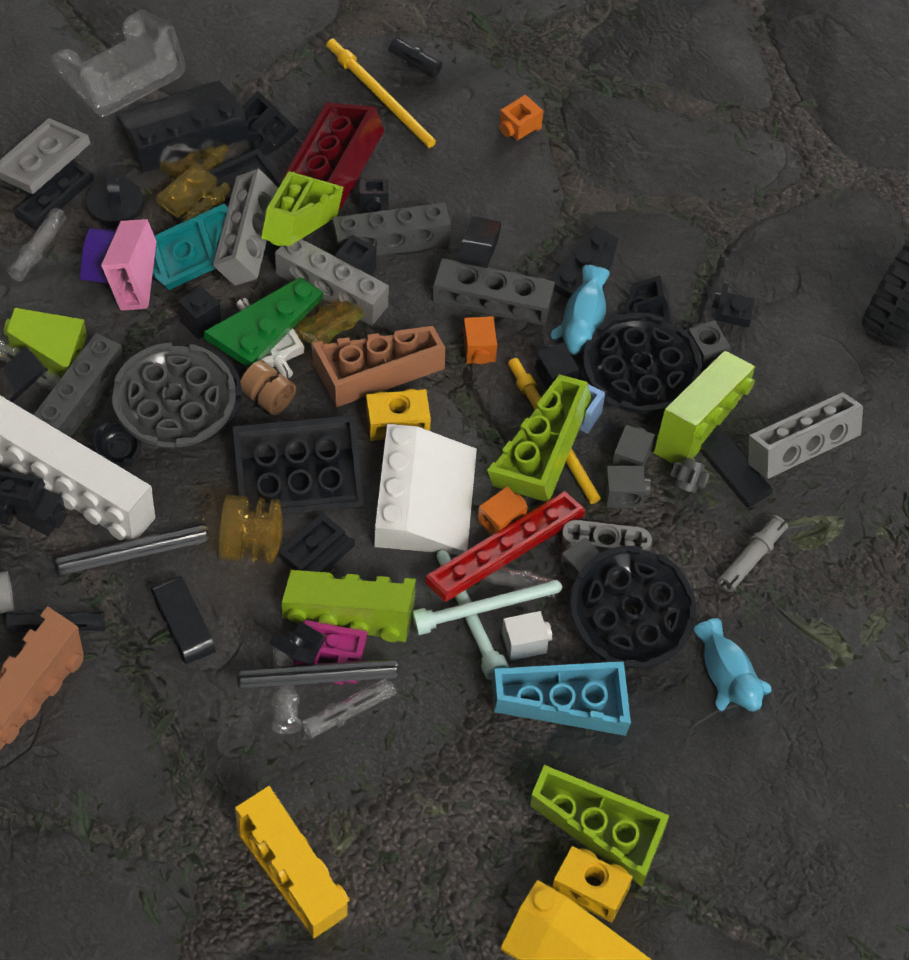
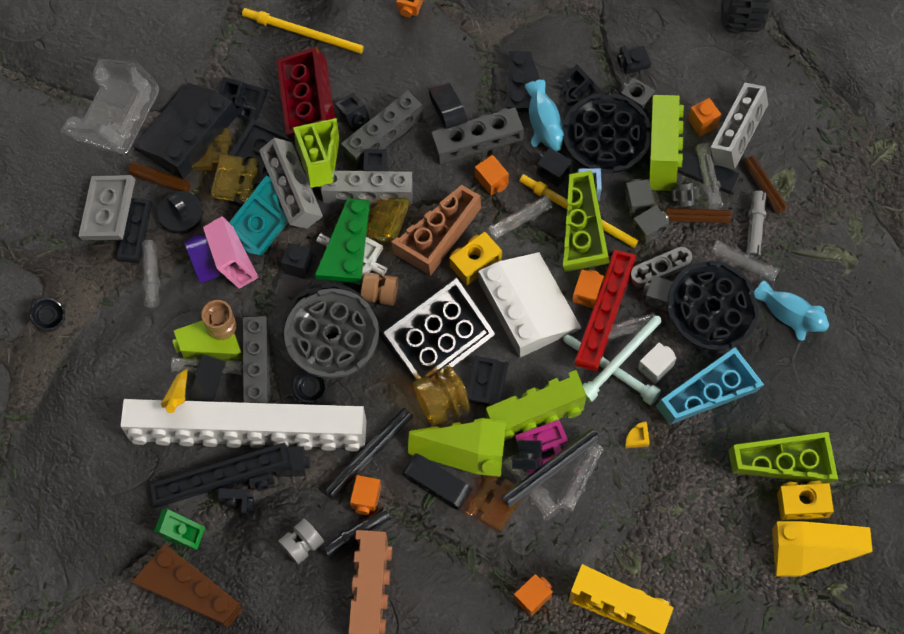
camera: 25 degrees left, 10 degrees up
none -> reddish brown axle [128,162,191,192]
none -> medium nougat wheel [202,300,236,340]
none -> orange brick [350,475,382,515]
none -> lime wedge [408,418,506,477]
none -> clear orange plate [466,476,522,533]
none -> clear pin [488,195,553,240]
none -> orange brick [513,574,553,617]
none -> yellow tile [625,422,650,448]
none -> reddish brown axle [665,208,732,223]
none -> orange brick [688,98,721,137]
none -> clear pin [696,143,723,209]
none -> clear pin [711,240,779,282]
none -> reddish brown axle [744,156,787,214]

